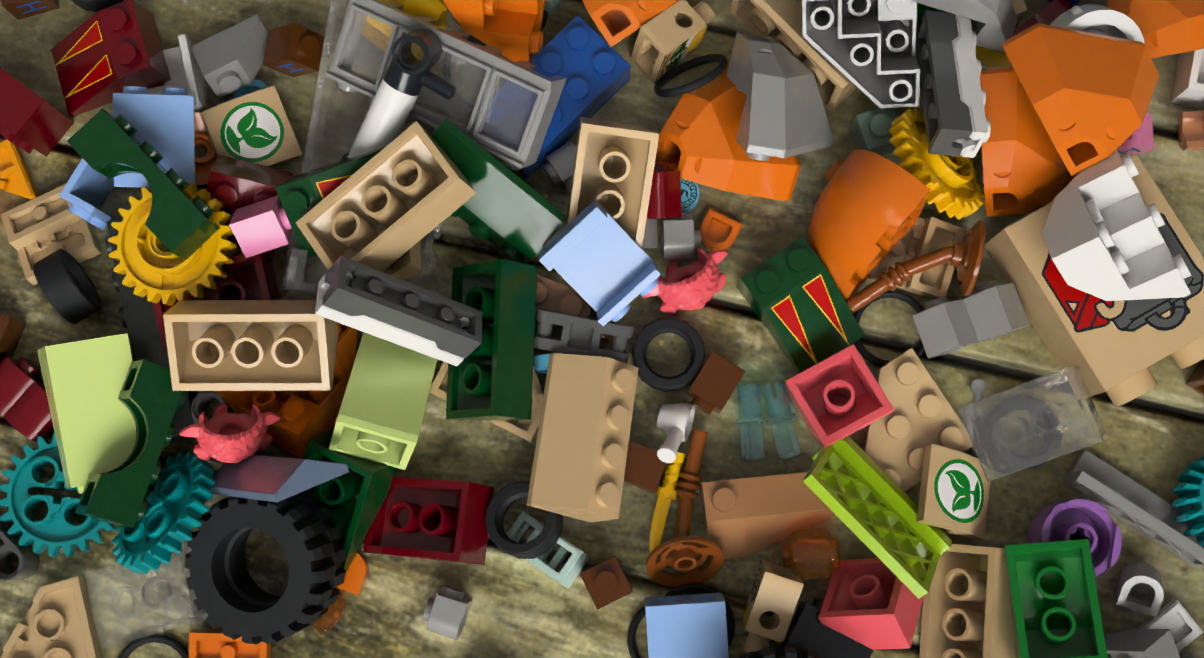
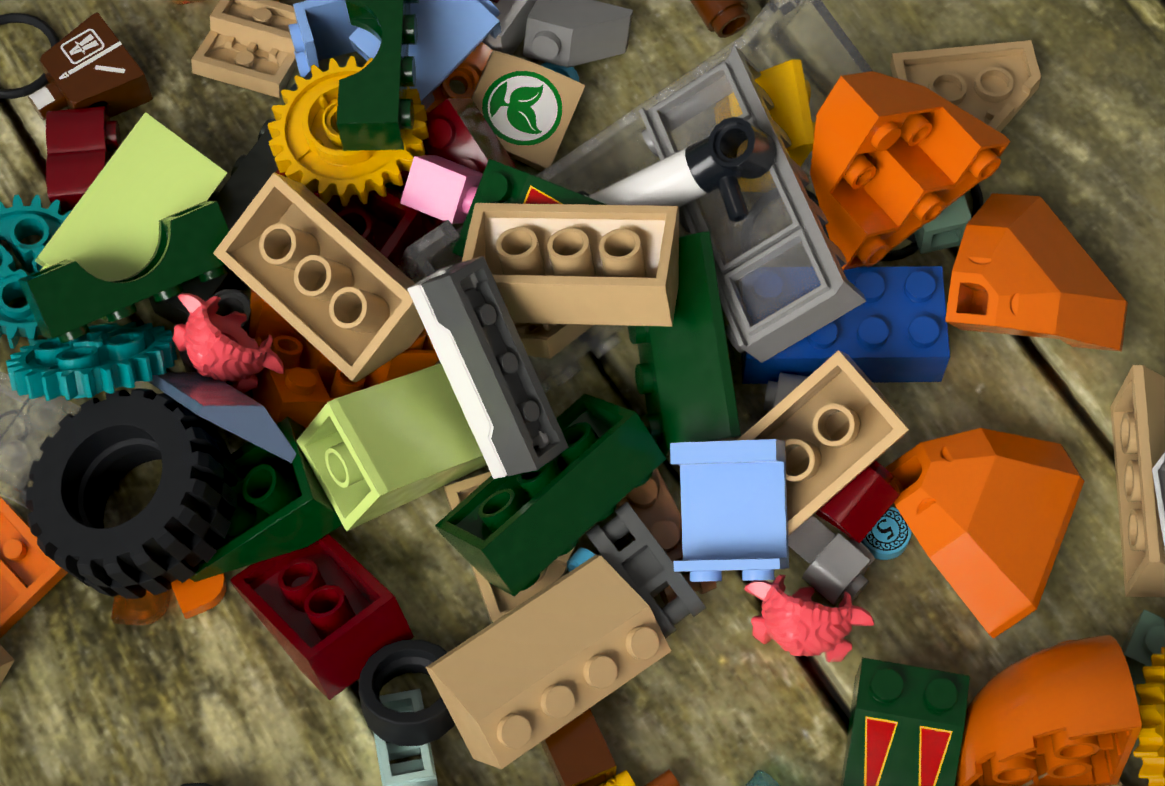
camera: 40 degrees right, 15 degrees down
black tyre [33,248,102,324] -> none
reddish brown brick [263,23,325,77] -> none
light grey plate [422,585,472,640] -> none
tan torso [631,0,715,84] -> none
black tyre [633,317,705,392] -> none
black tyre [654,54,728,98] -> none
white bar [657,403,695,463] -> none
reddish brown brick [687,351,746,415] -> none
orange tile [699,208,743,252] -> none
light grey brick [727,31,833,161] -> none

